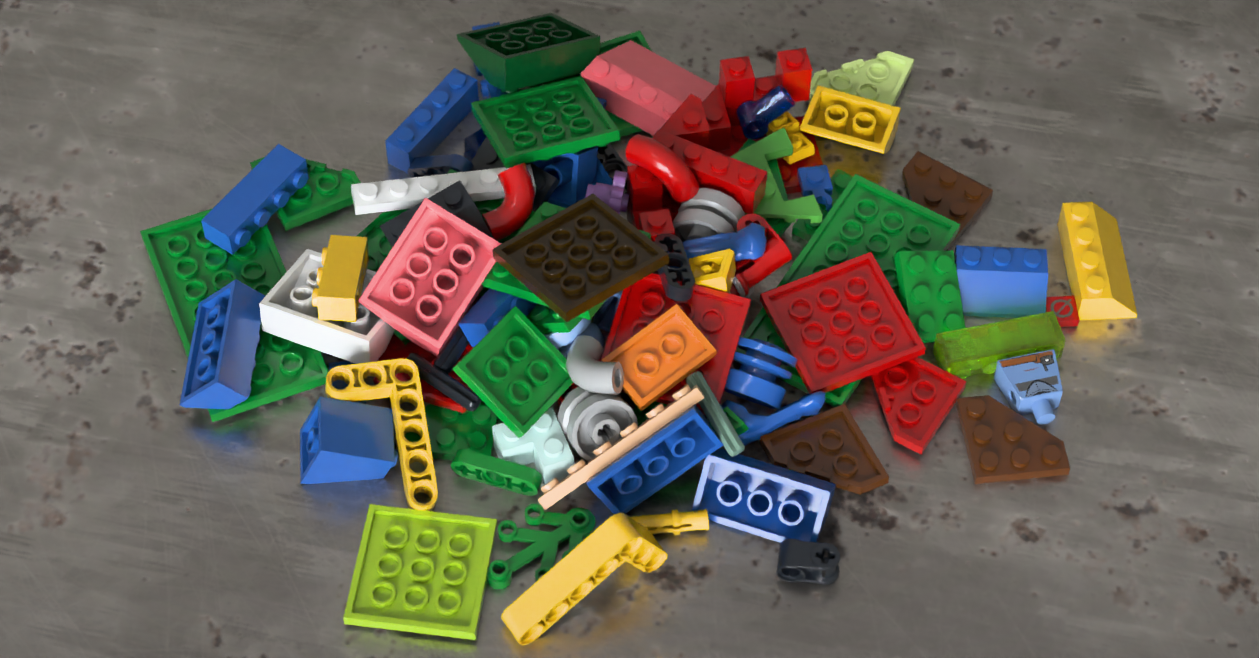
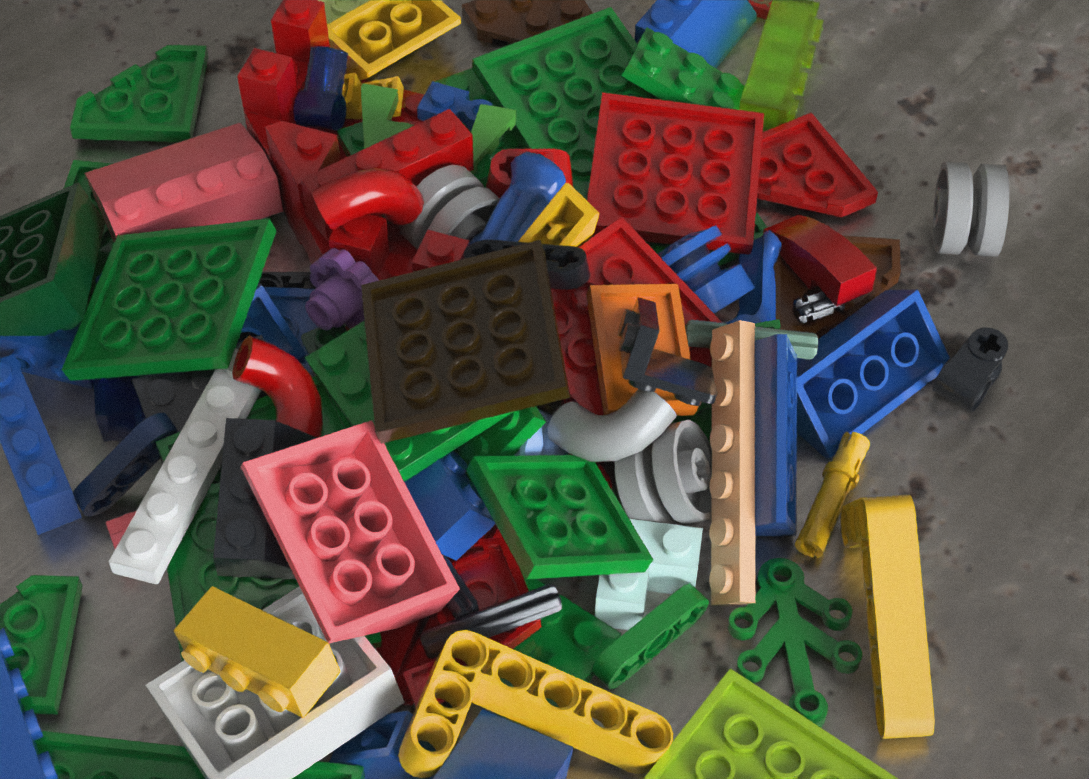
camera: 60 degrees left, 0 degrees up
reddish brown plate [956,395,1070,484] -> none
medium blue torso [994,349,1063,425] -> none
none -> green plate [70,45,209,142]
none -> black bracket [618,297,718,406]
none -> red slope [763,215,877,307]
none -> black piece [792,290,845,323]
none -> light grey wheel [933,162,1009,257]

